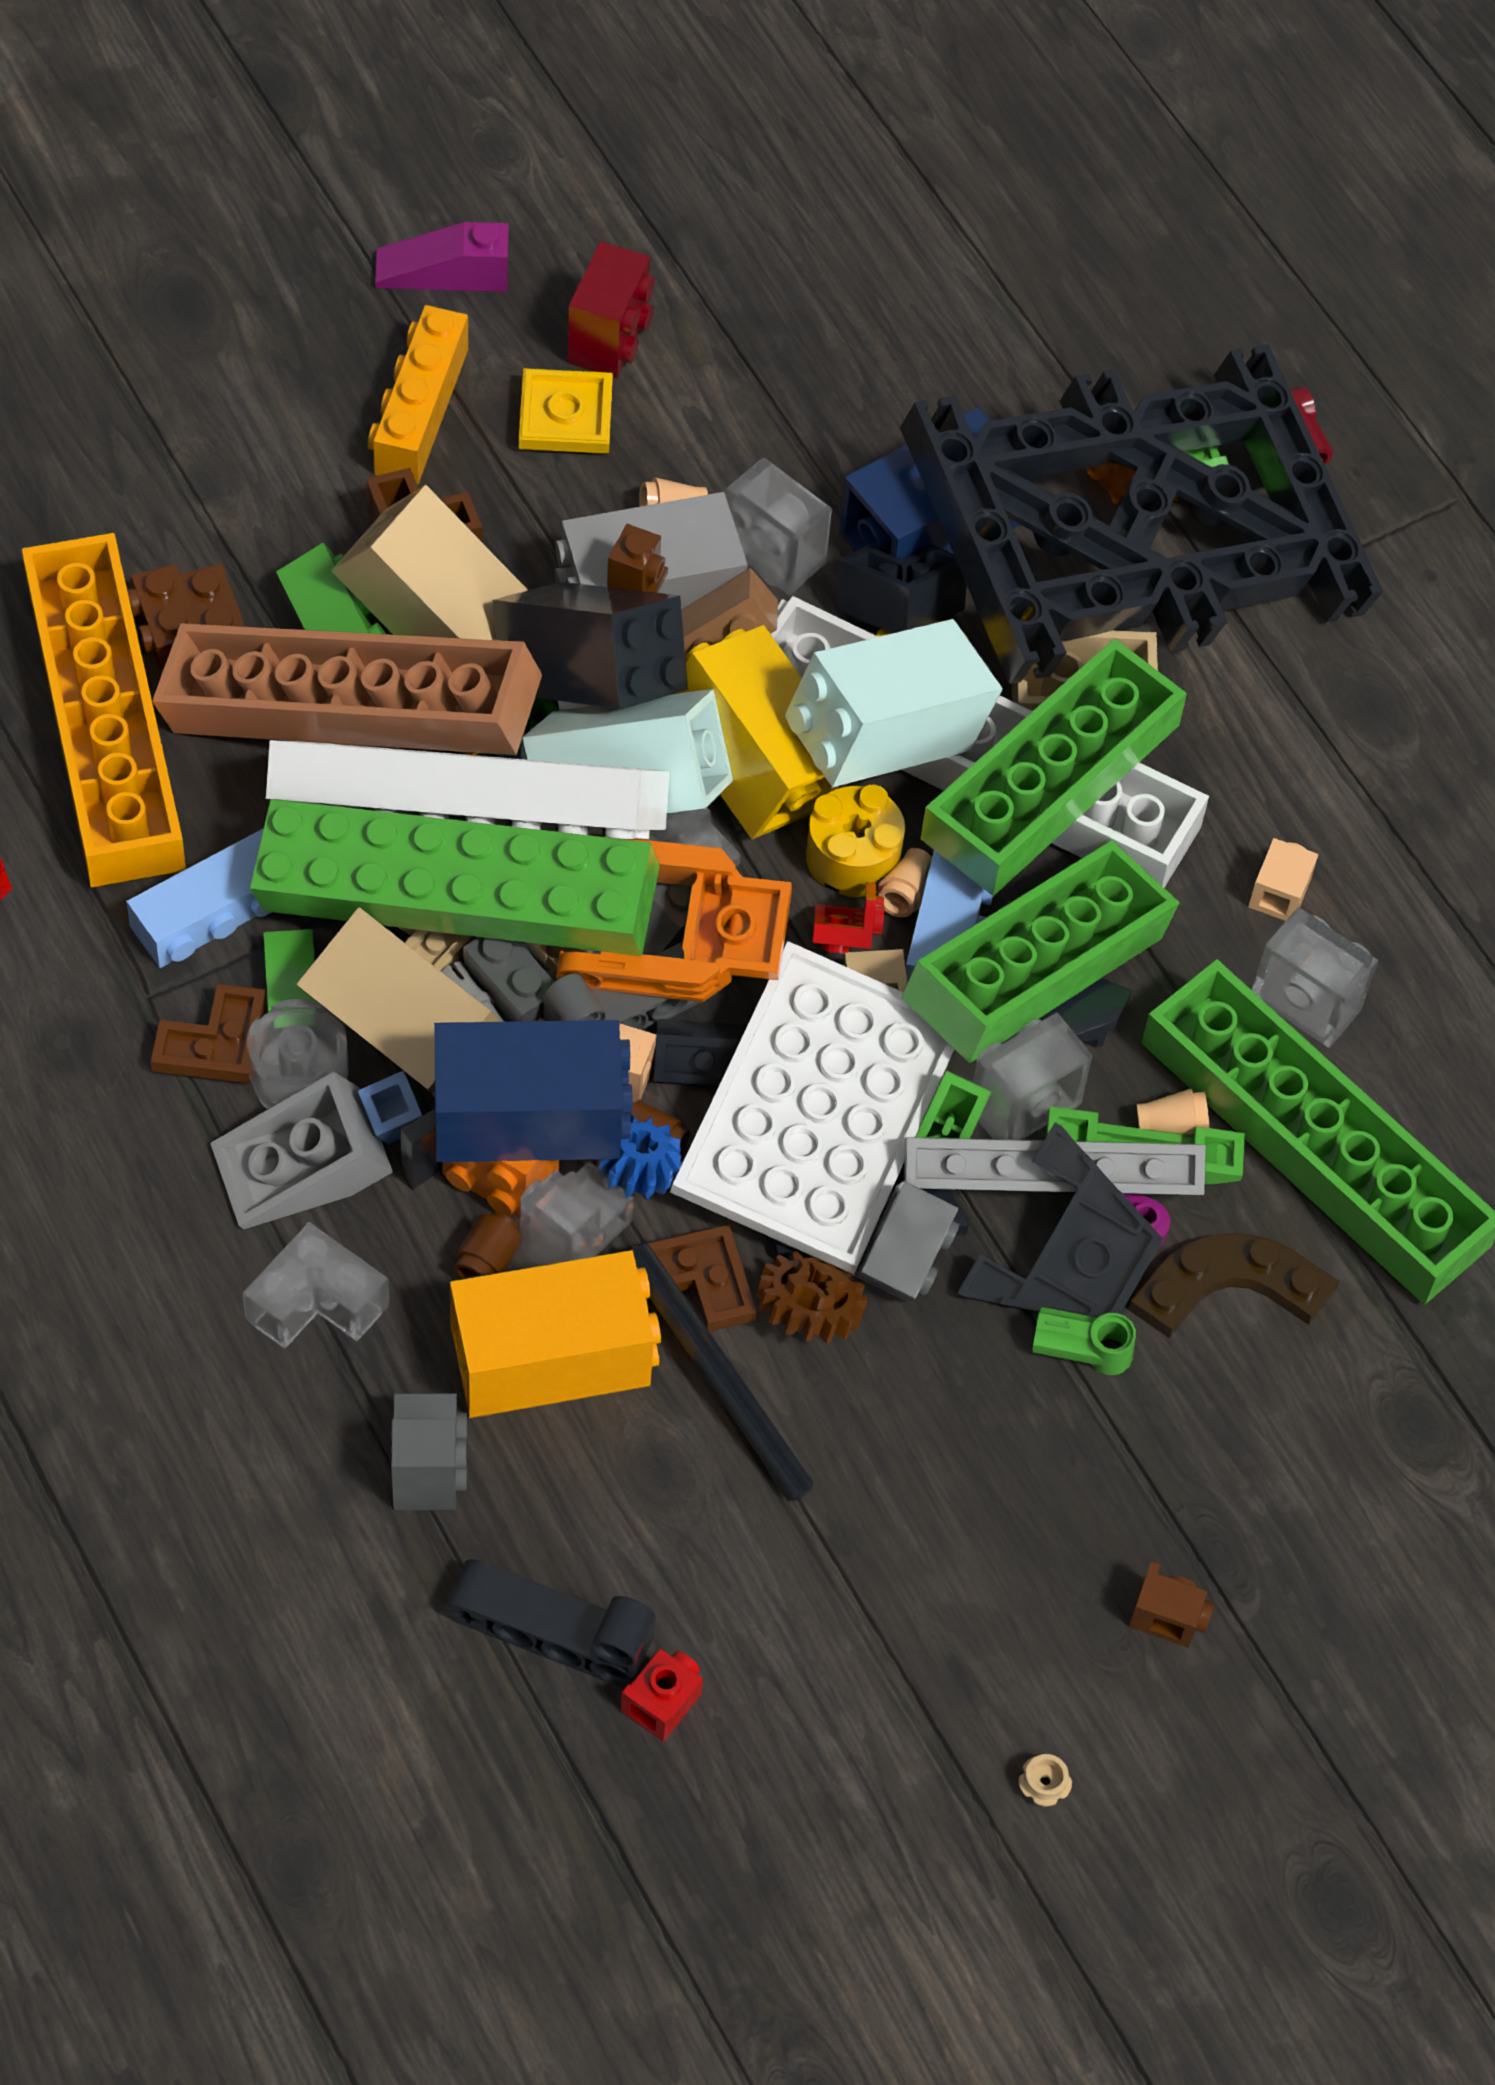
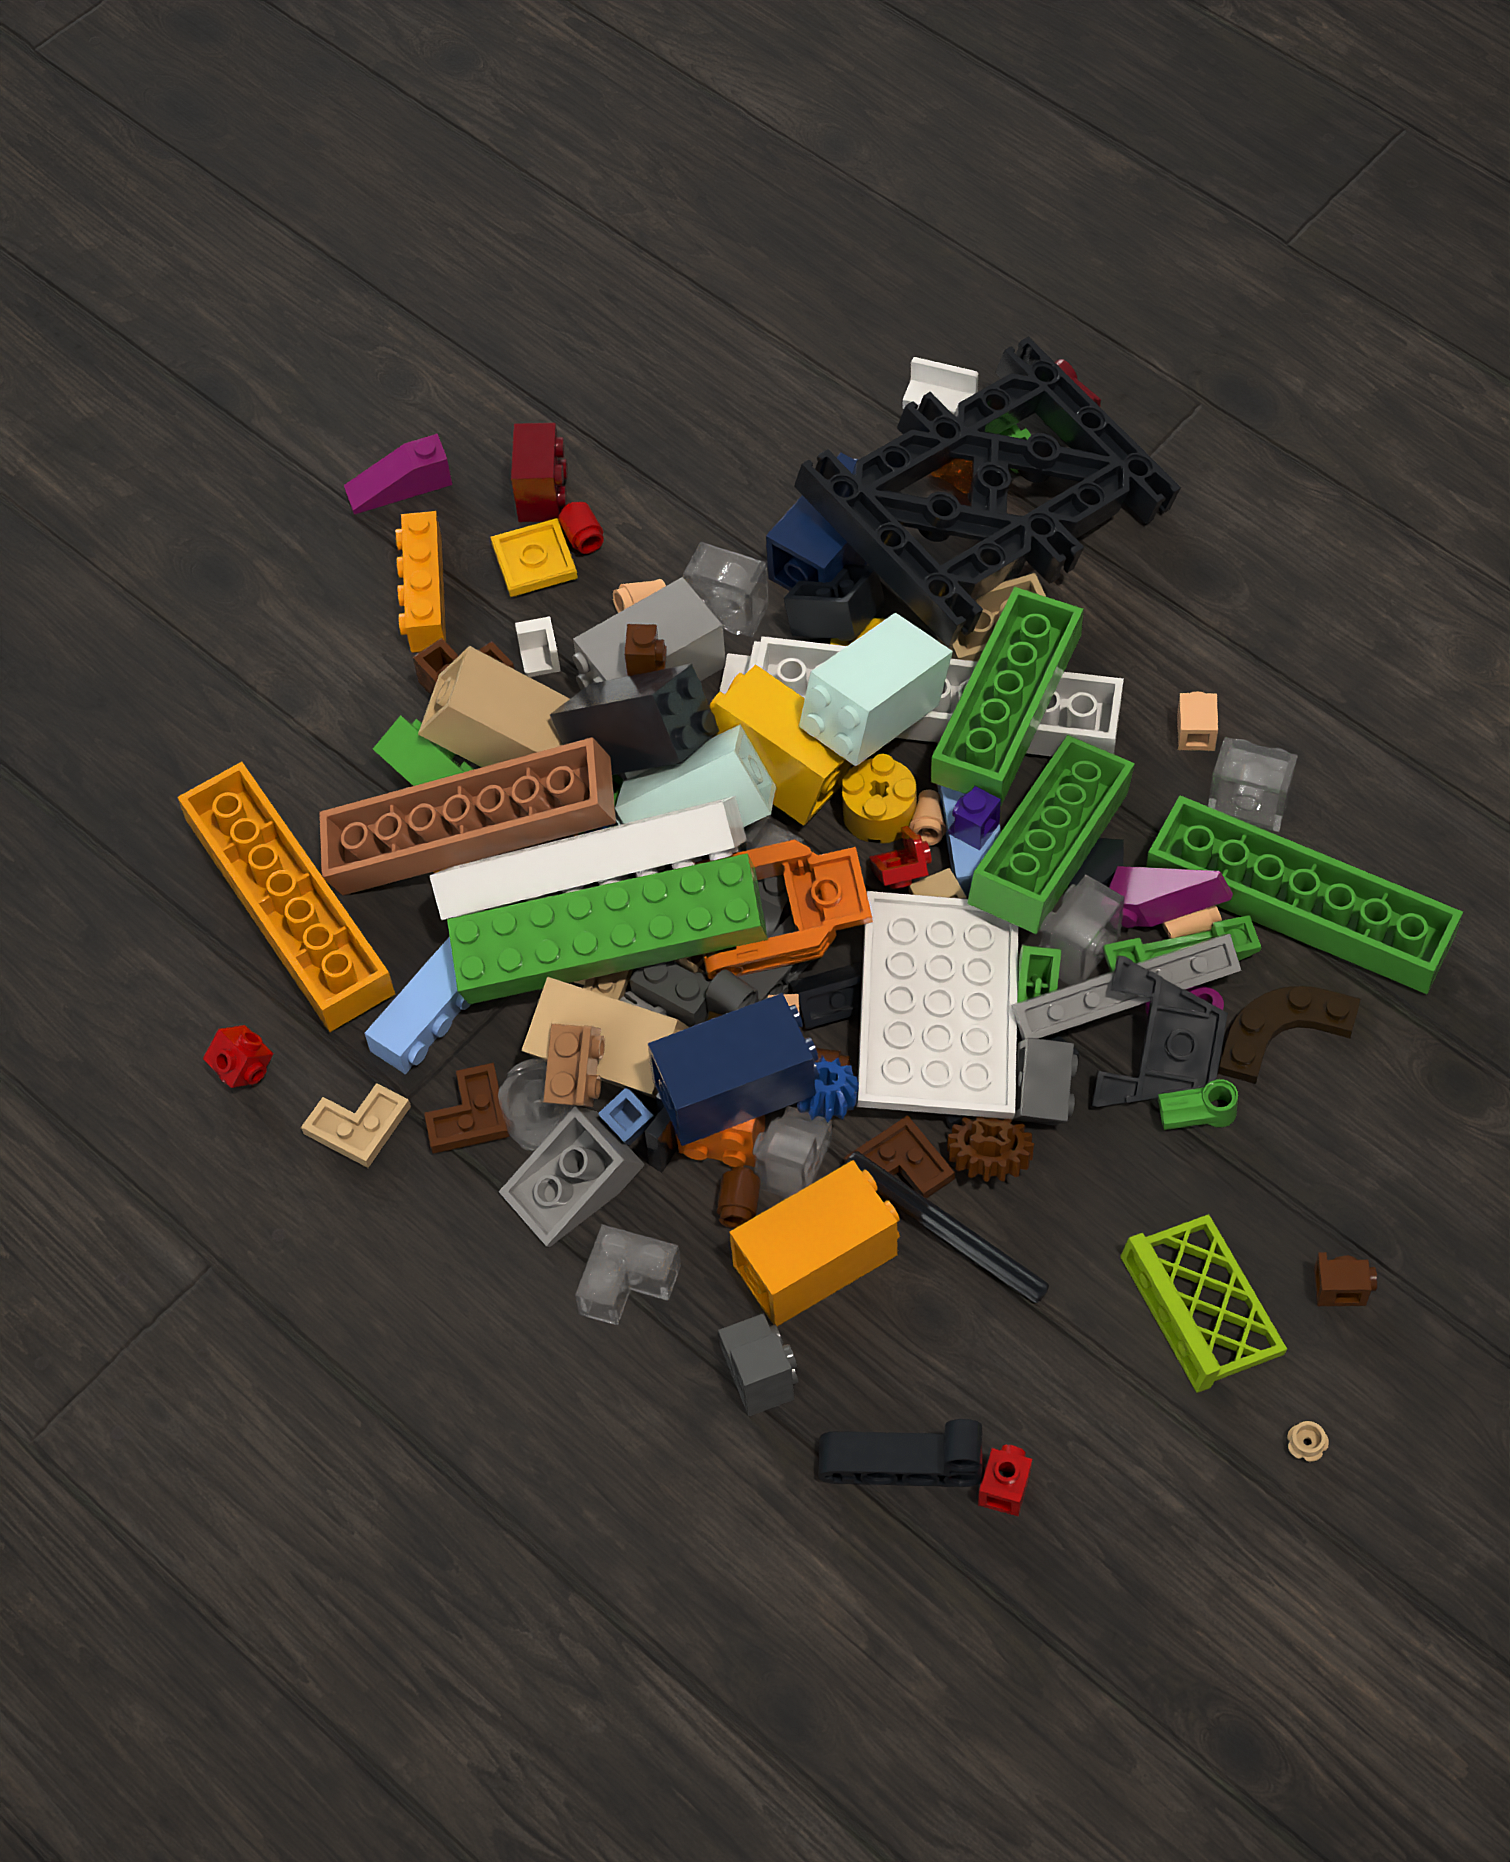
camera: 10 degrees left, 0 degrees up
reddish brown plate [127,563,245,669] -> none
bright green slope [264,929,319,1027] -> none
medium nougat brick [682,568,778,656] -> none
none -> tan plate [301,1083,411,1168]
none -> white panel [515,617,561,677]
none -> medium nougat bracket [543,1023,605,1107]
none -> red brick [558,502,604,554]
none -> white panel [903,357,978,415]
none -> dark purple brick [948,786,1001,850]
none -> magenta slope [1103,866,1233,928]
none -> lime fence [1120,1214,1287,1393]

